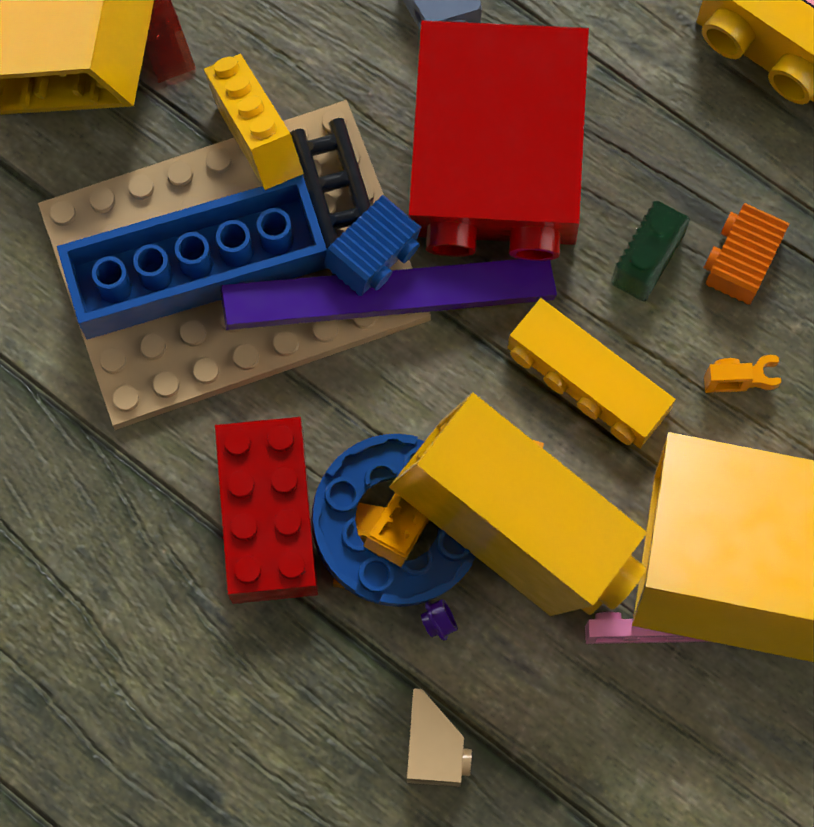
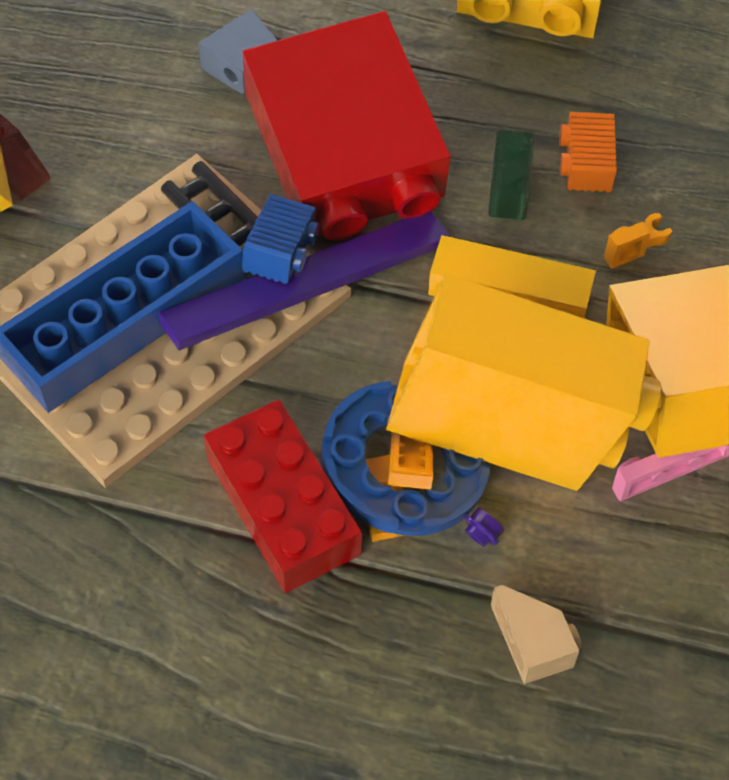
camera: 25 degrees left, 15 degrees down
yellow brick [204,54,304,190] -> none

